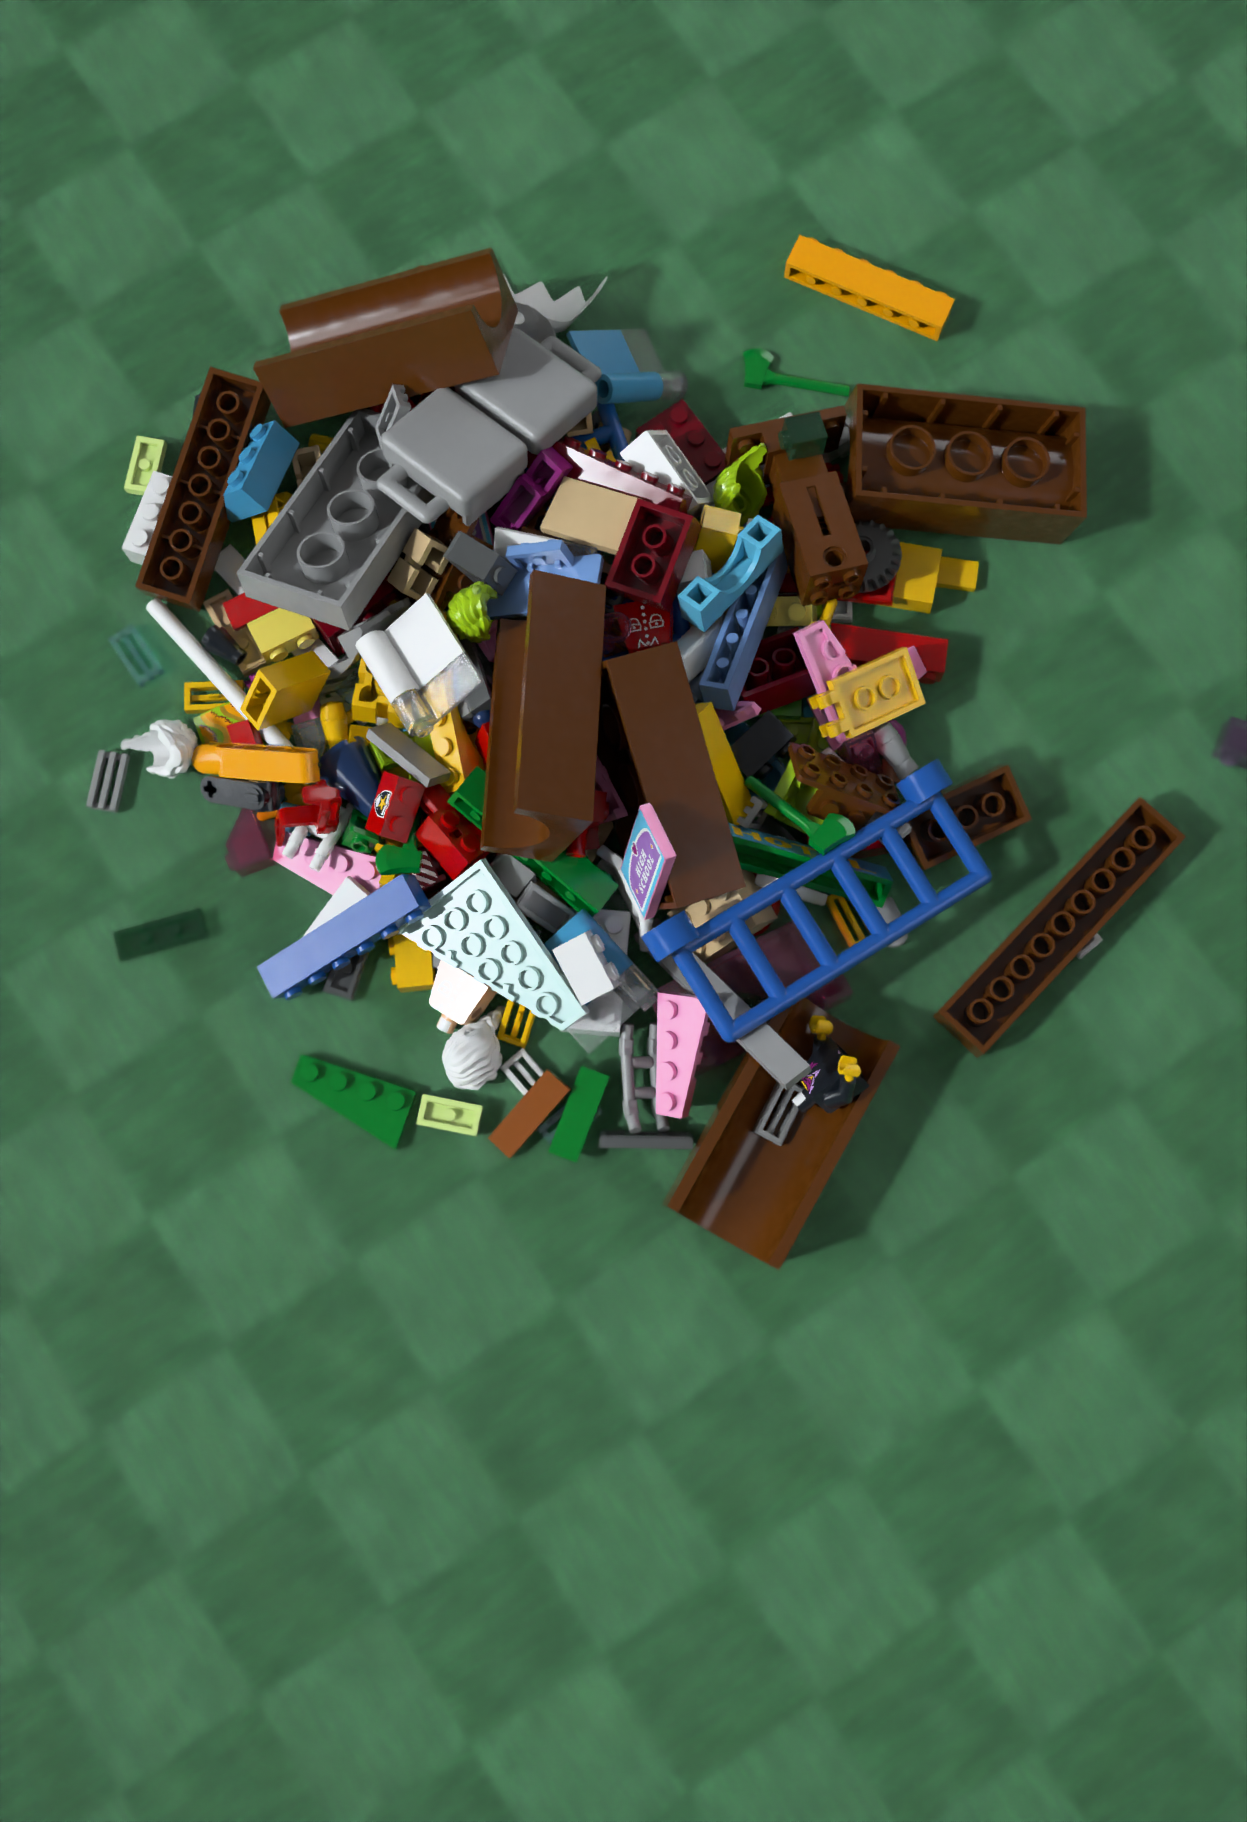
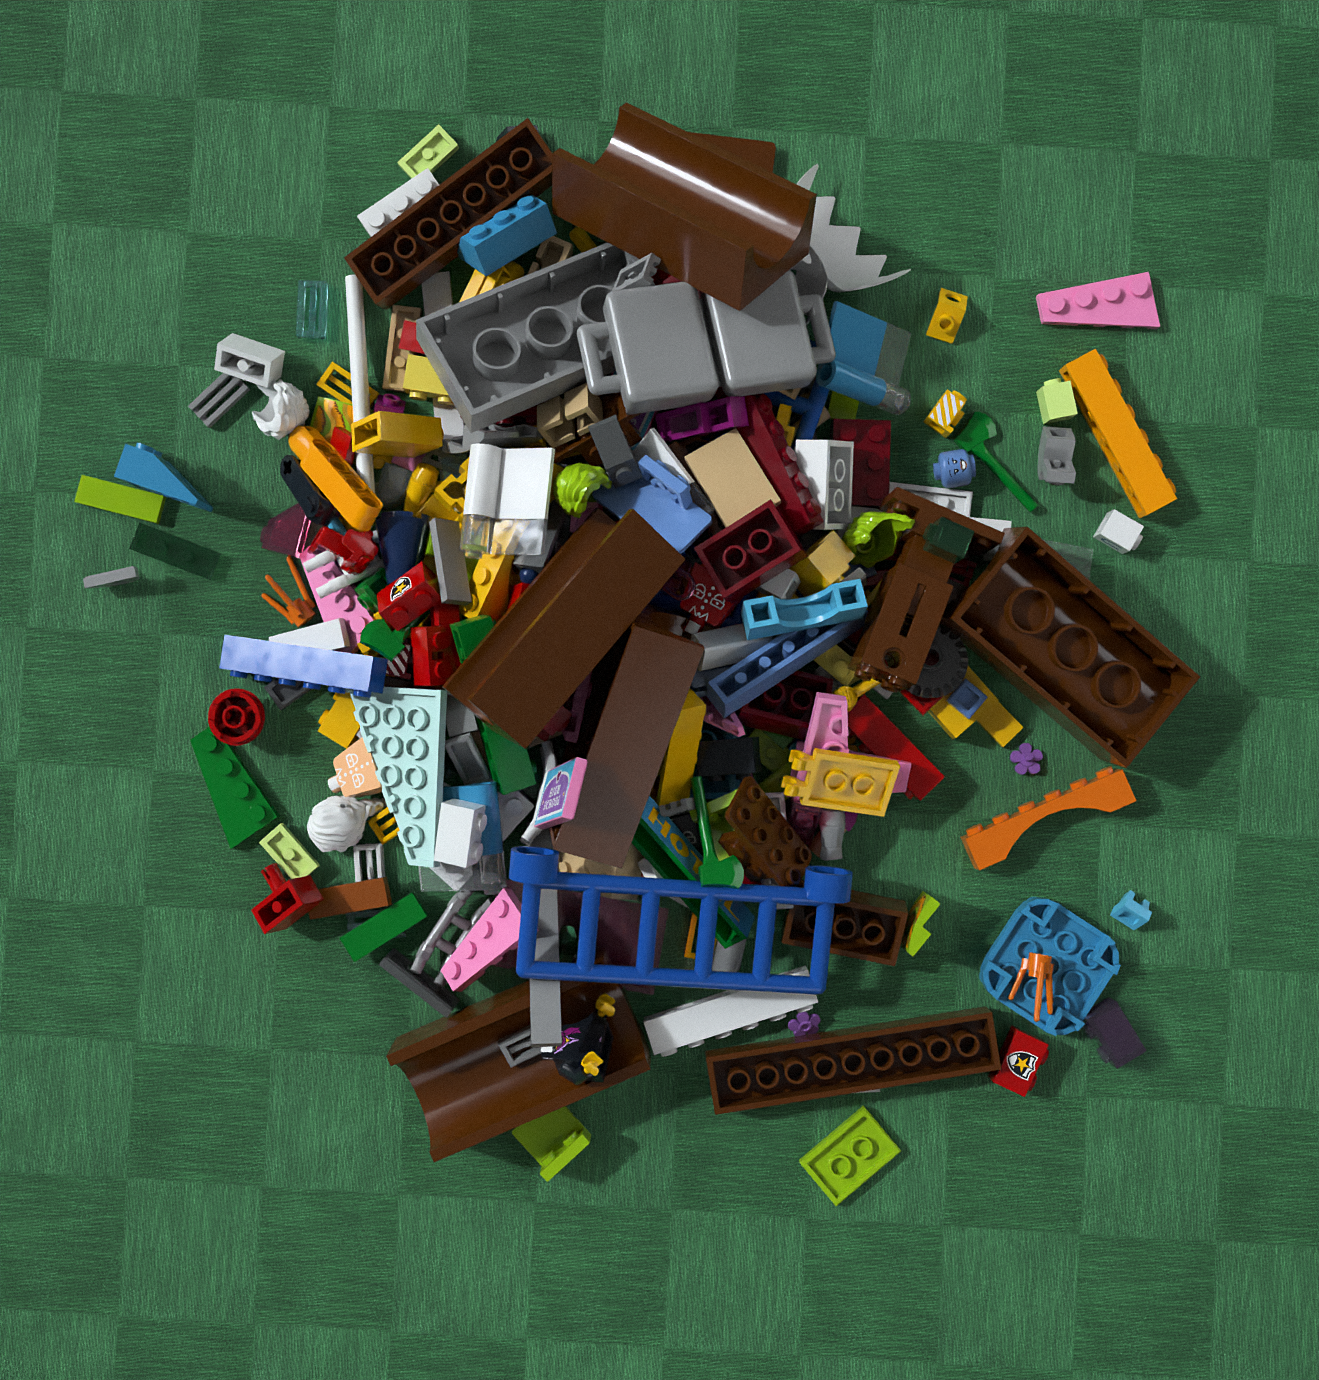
camera: 40 degrees right, 10 degrees up
black cone [201,625,247,666] -> none
none -> lime tile [74,475,166,524]
none -> light grey tile [83,566,140,588]
none -> dark azure slope [114,442,213,512]
none -> red cone [208,688,265,746]
none -> white brick [214,333,285,388]
none -> red brick [251,863,324,934]
none -> orange plant [261,556,316,628]
none -> lime bracket [512,1106,592,1182]
none -> white brick [644,965,818,1057]
none -> medium lavender plant [788,1011,821,1036]
none -> lime tile [799,1105,901,1206]
none -> lime tile [828,391,859,420]
none -> lime slope [900,891,940,956]
none -> yellow brick [923,389,967,438]
none -> yellow bracket [926,288,968,344]
none -> medium blue head [933,449,976,488]
none -> medium blue tile [946,678,988,719]
none -> orange arch [960,766,1136,871]
none -> dark azure plate [979,897,1121,1036]
none -> red brick [988,1025,1049,1097]
none -> orange plant [1008,952,1054,1022]
none -> medium lavender plant [1010,743,1043,775]
none -> bright pink wing [1036,272,1160,329]
none -> yellowish green brick [1036,378,1078,425]
none -> light grey brick [1037,426,1076,485]
none -> white brick [1093,509,1144,554]
none -> medium azure tile [1110,890,1152,930]

